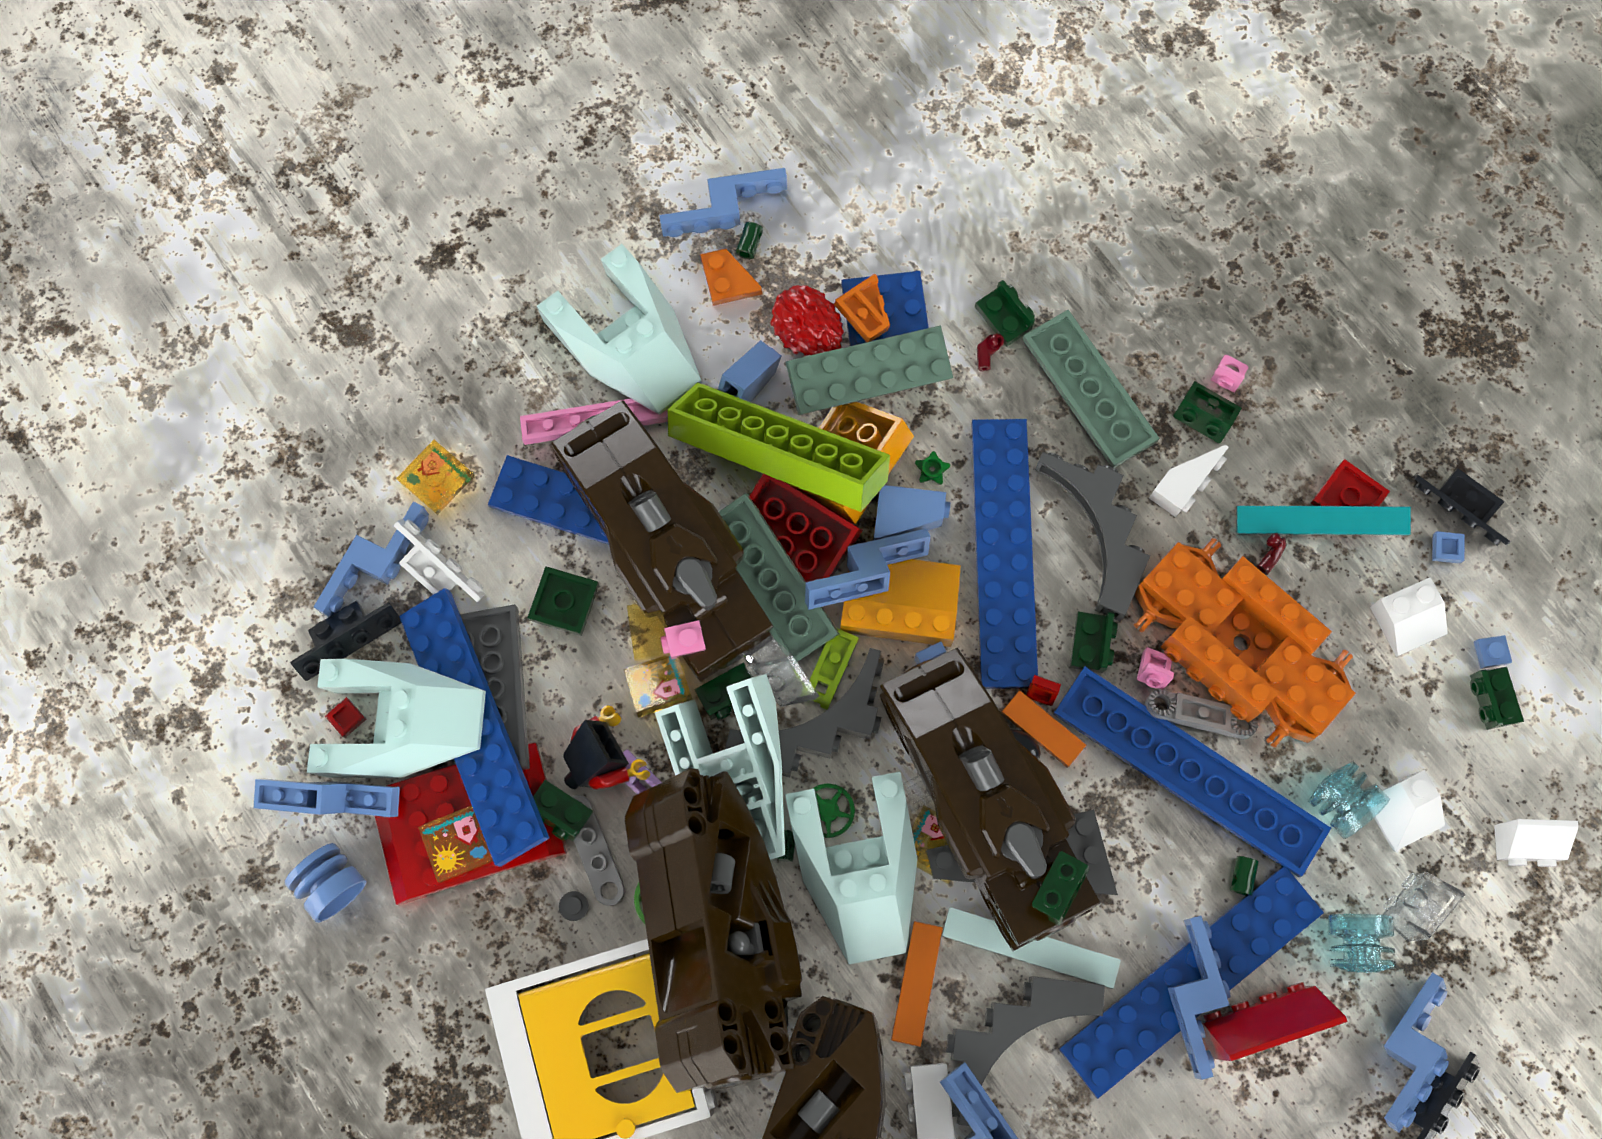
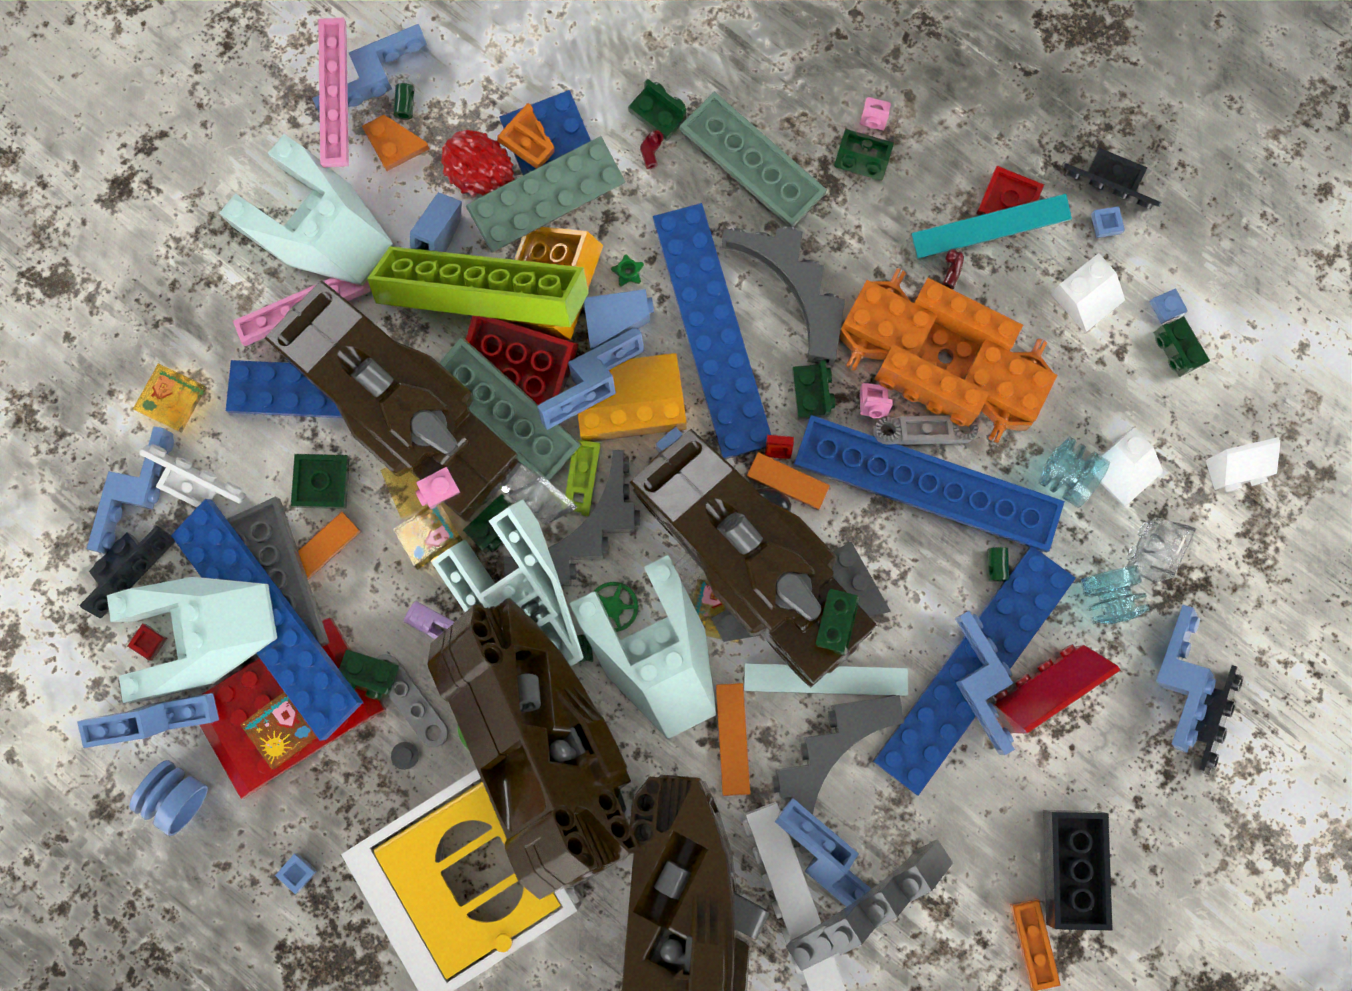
camera: 15 degrees left, 5 degrees up
black torso [563,705,651,790] -> none
white slope [1149,445,1229,517] -> none
none -> medium blue plate [275,853,317,894]
none -> orange tile [298,512,361,580]
none -> bright pink plate [318,17,349,168]

